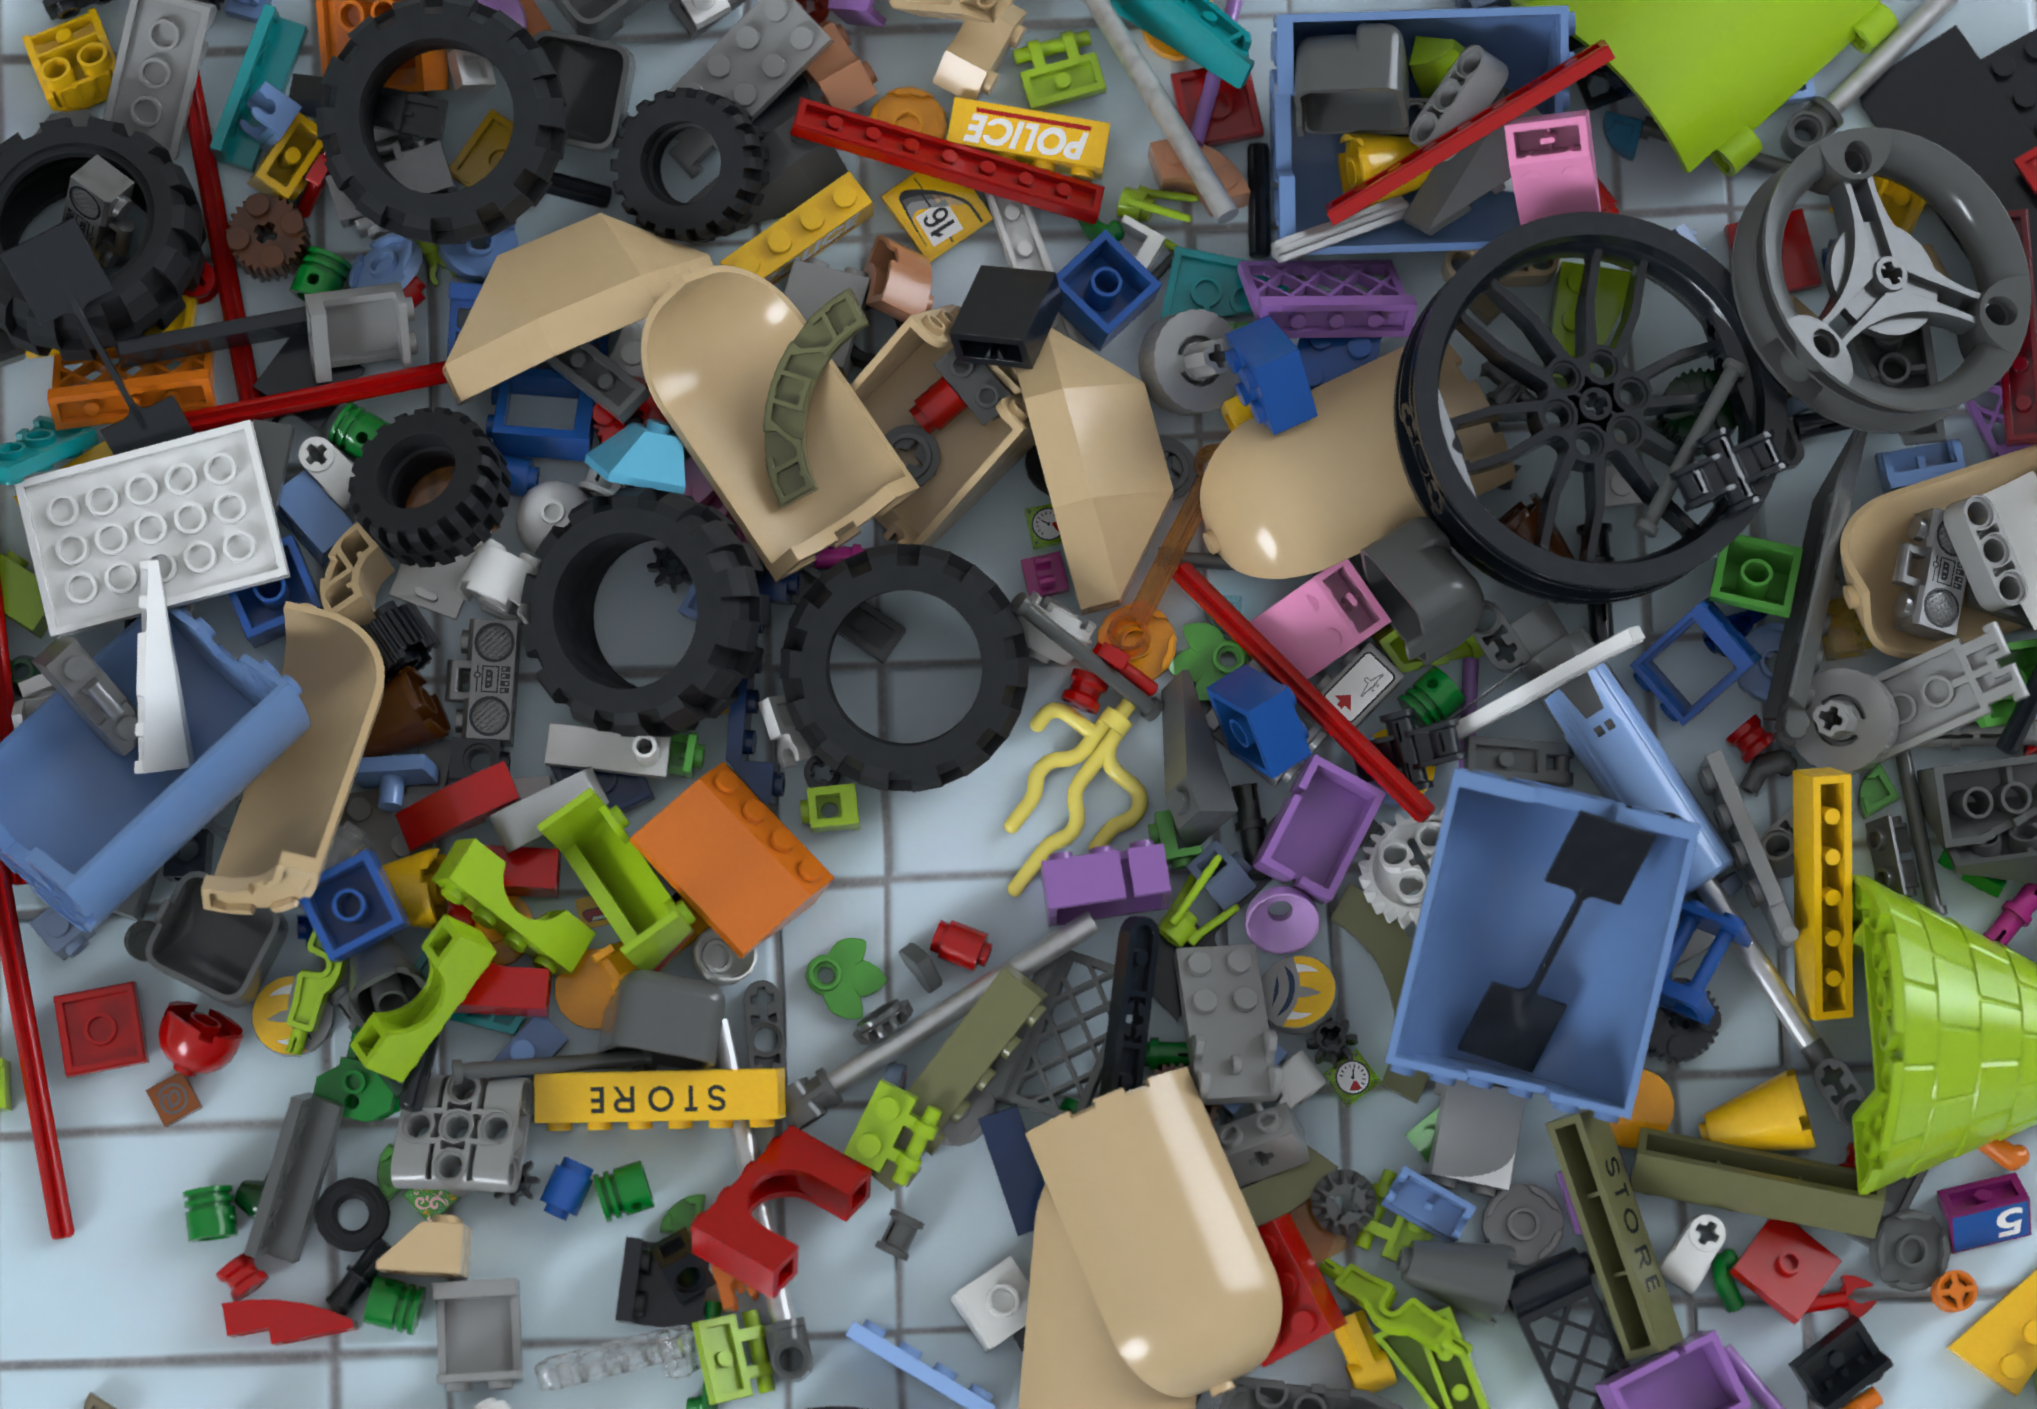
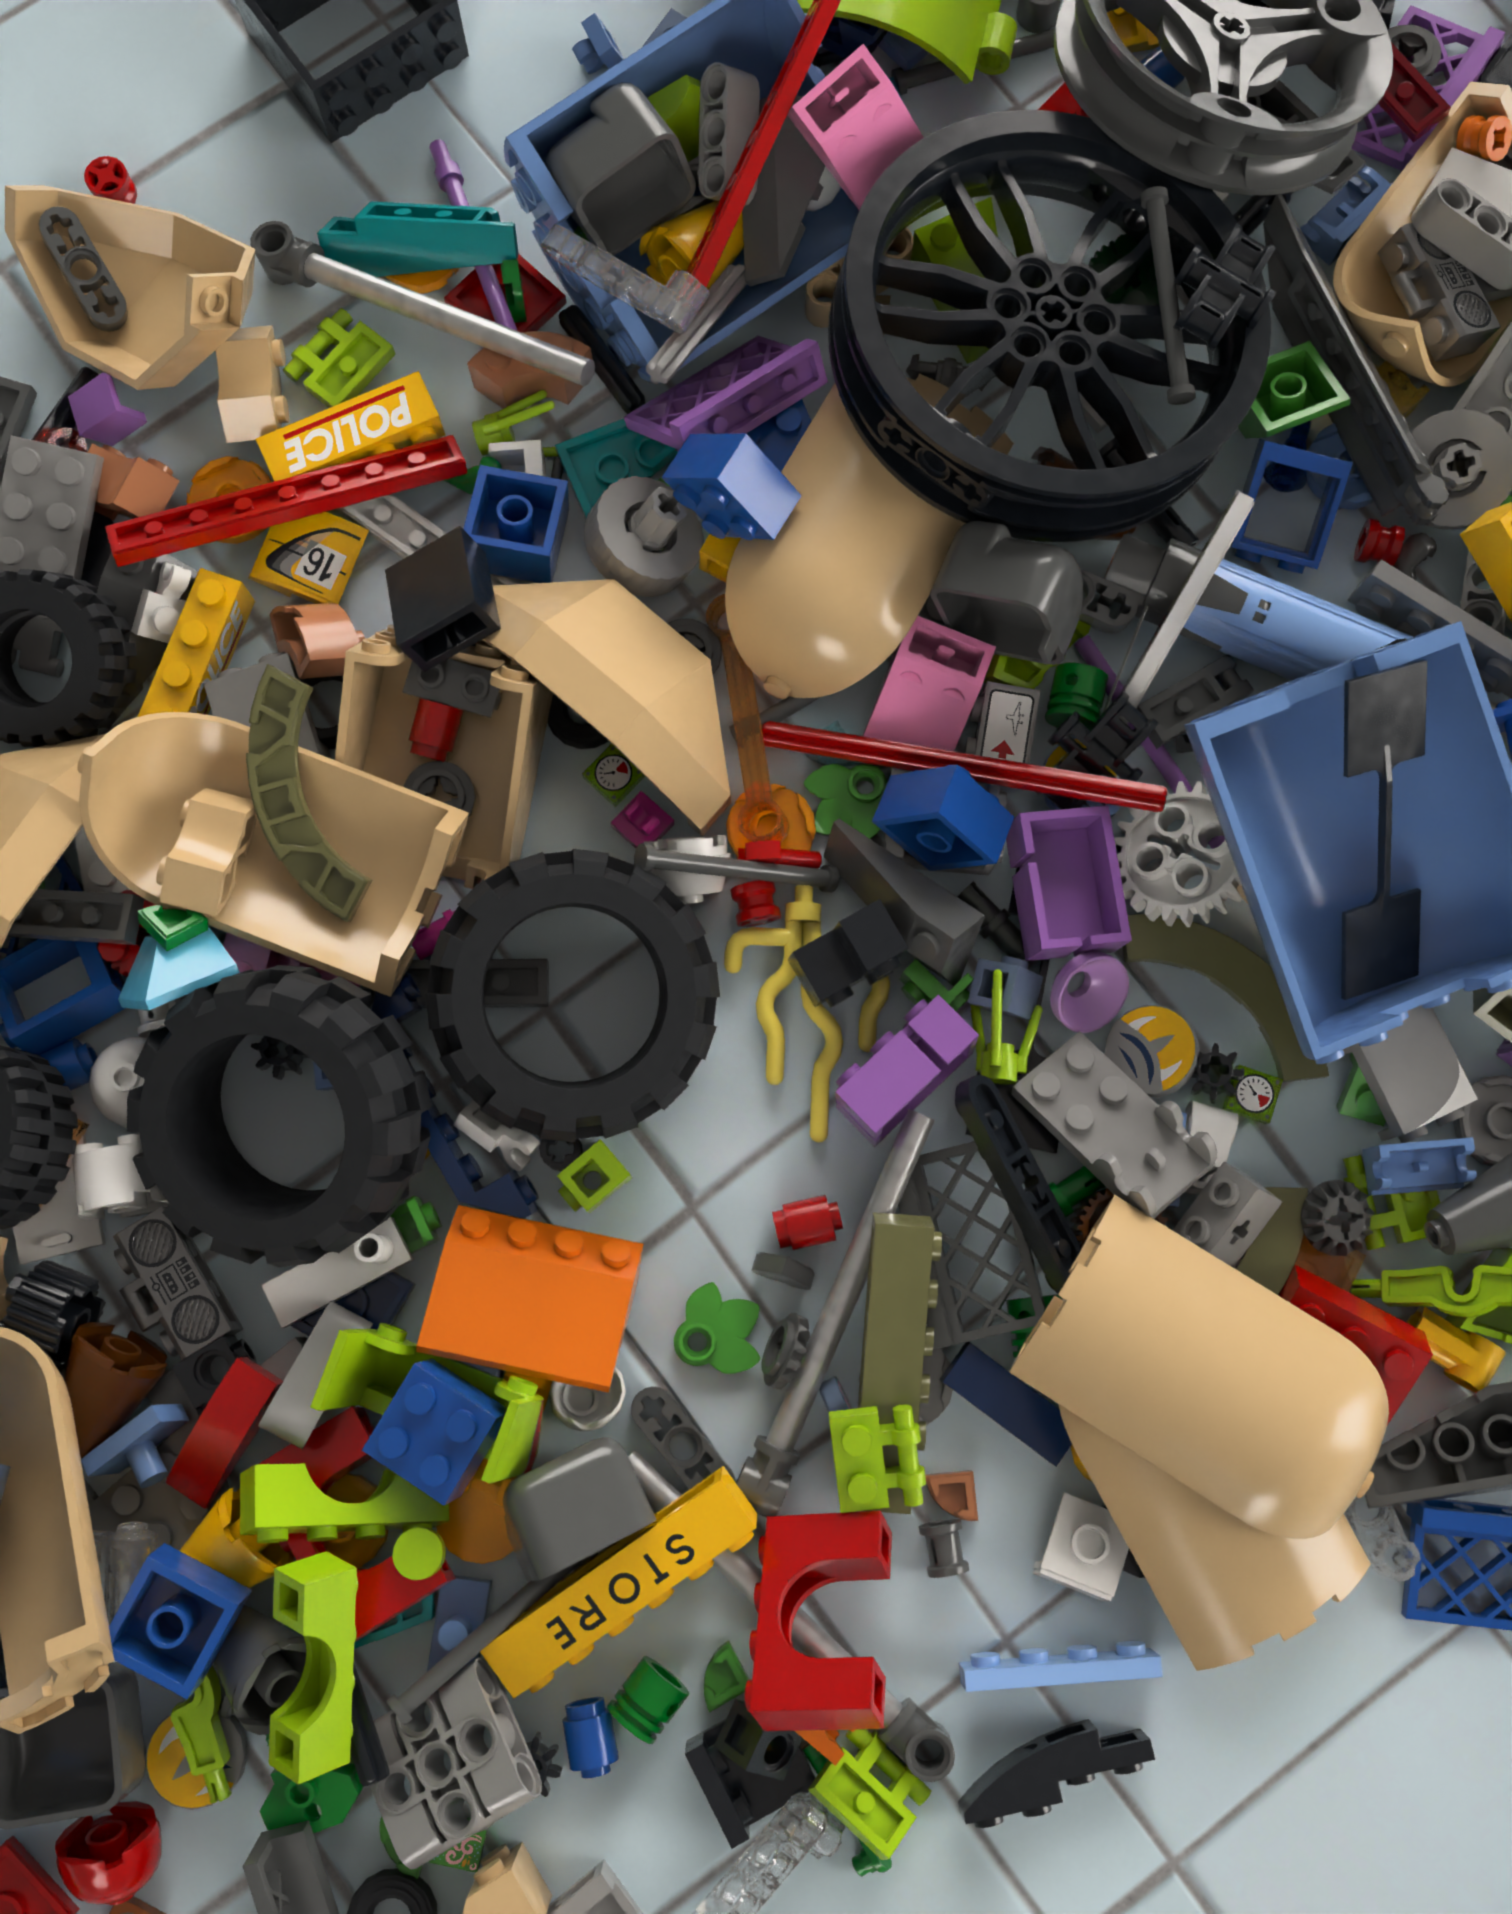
camera: 35 degrees left, 0 degrees up
none -> white plate [131,561,191,643]
none -> green tile [138,905,208,951]
none -> tan brick [156,788,257,916]
none -> blue brick [362,1358,507,1506]
none -> lime tile [393,1527,446,1580]
none -> green tile [501,259,527,323]
none -> clear beam [541,224,710,334]
none -> black brick [788,899,909,1008]
none -> nougat tile [925,1470,978,1521]

